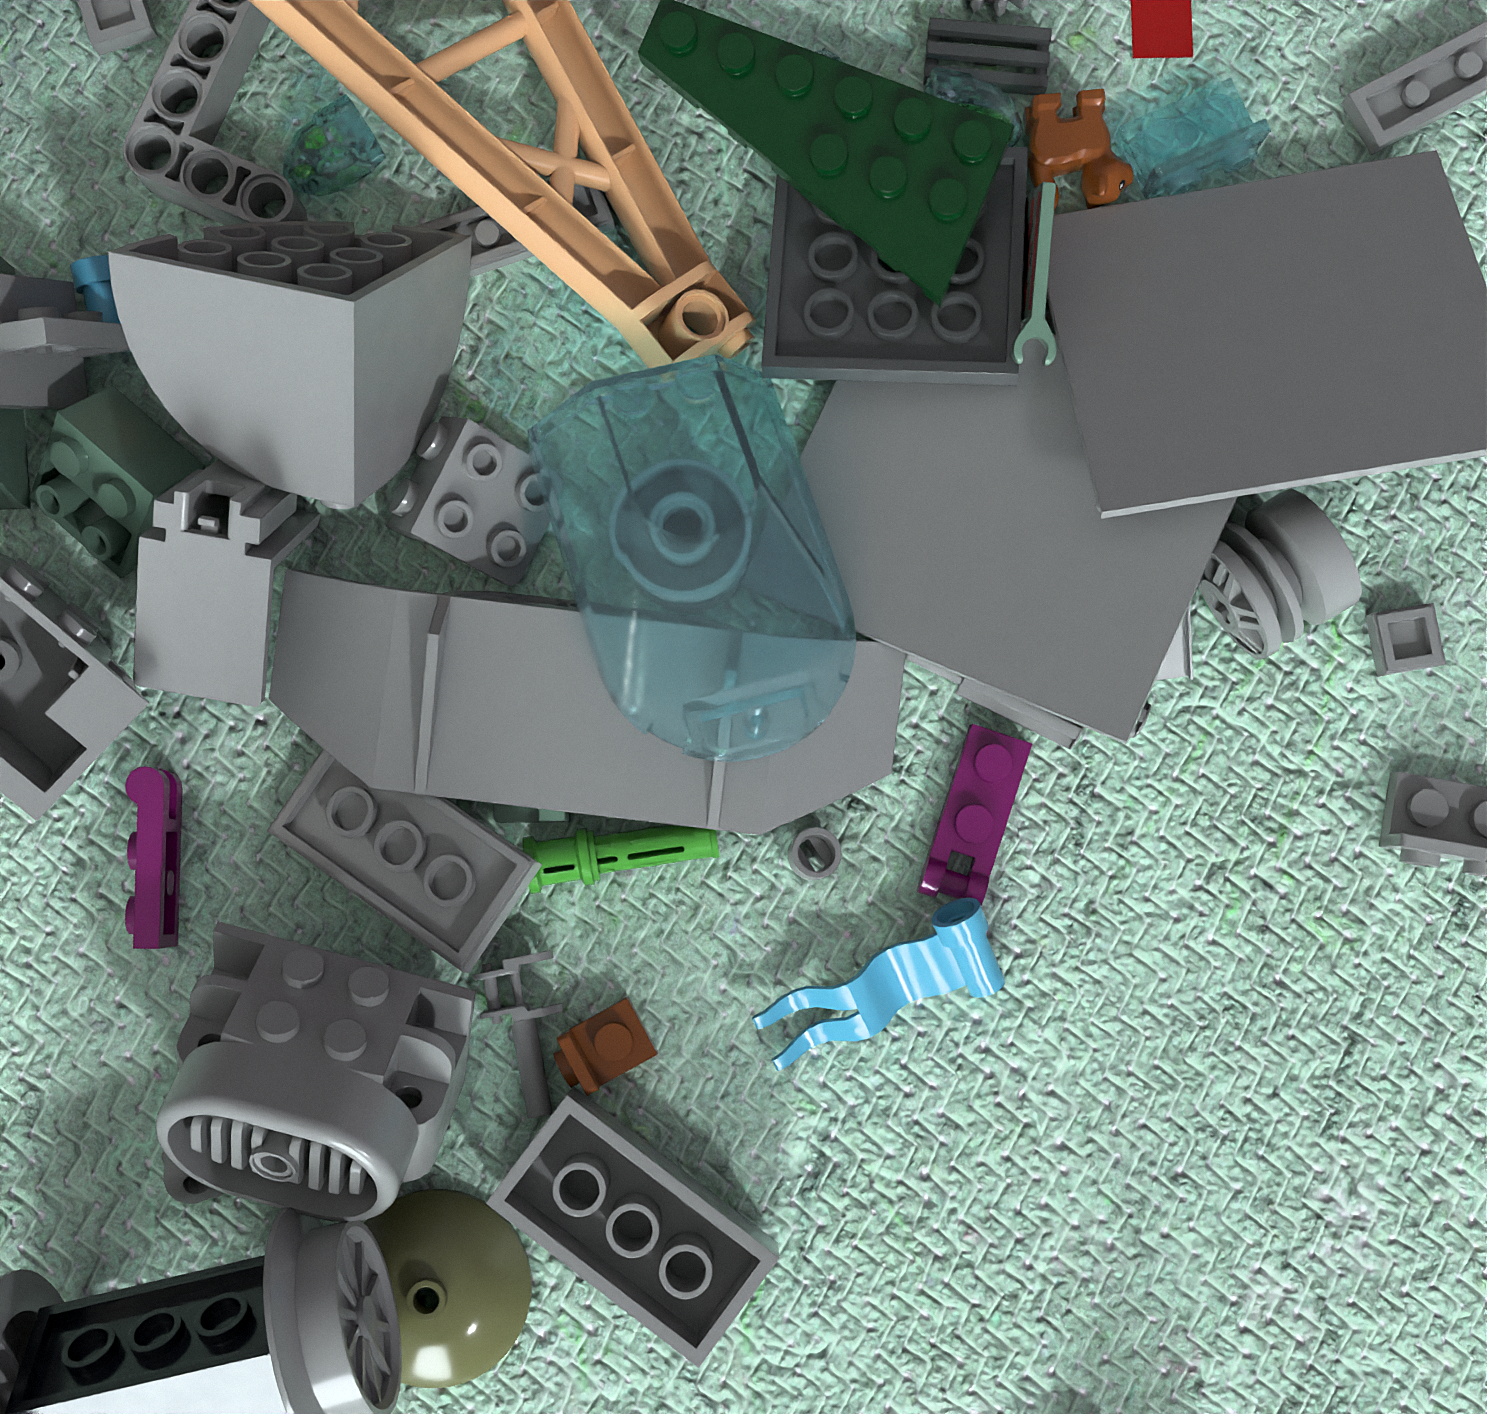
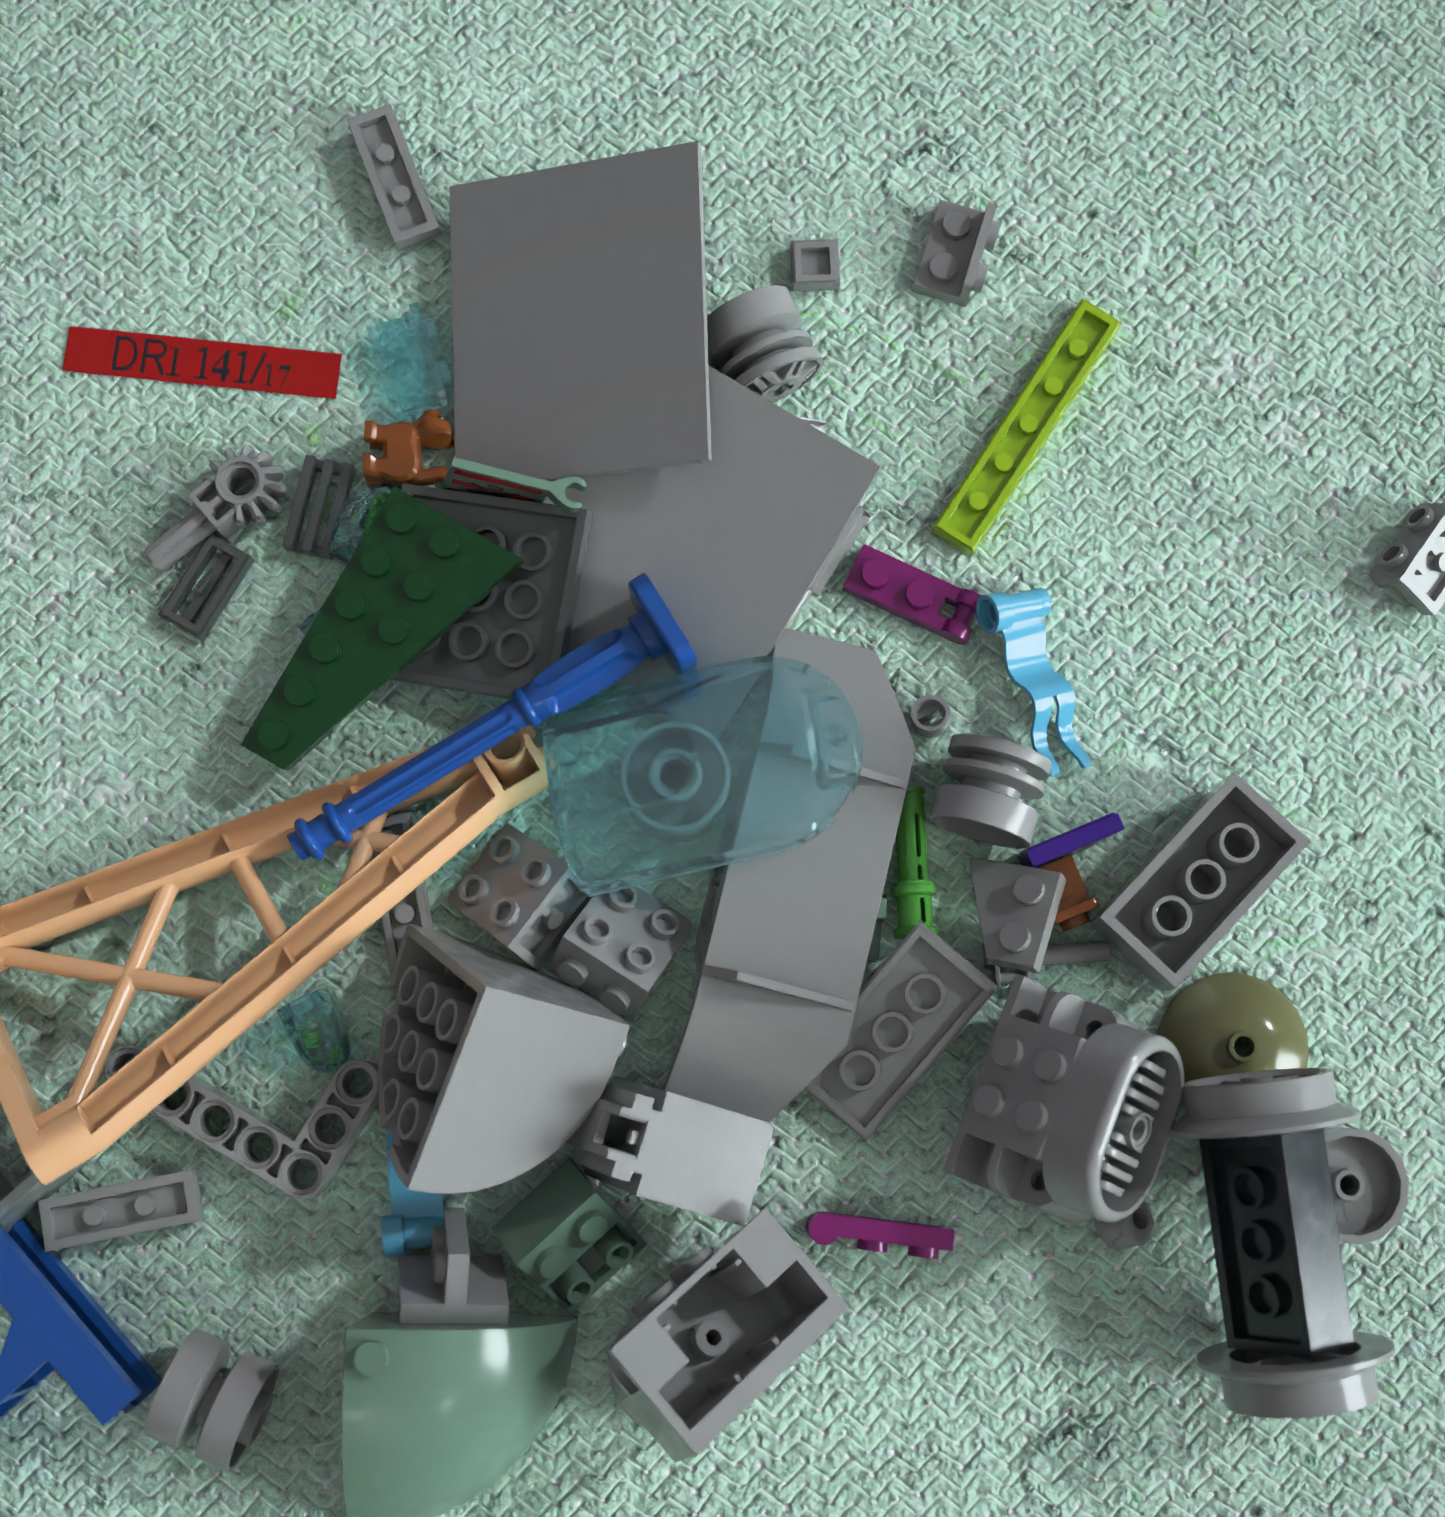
camera: 85 degrees left, 5 degrees down
none -> blue piece [287,573,697,861]
none -> light grey bracket [447,824,597,970]
none -> light grey wheel [928,734,1053,849]
none -> lime tile [931,298,1122,557]
none -> light grey wing [970,857,1067,974]
none -> dark purple tile [1018,812,1125,868]

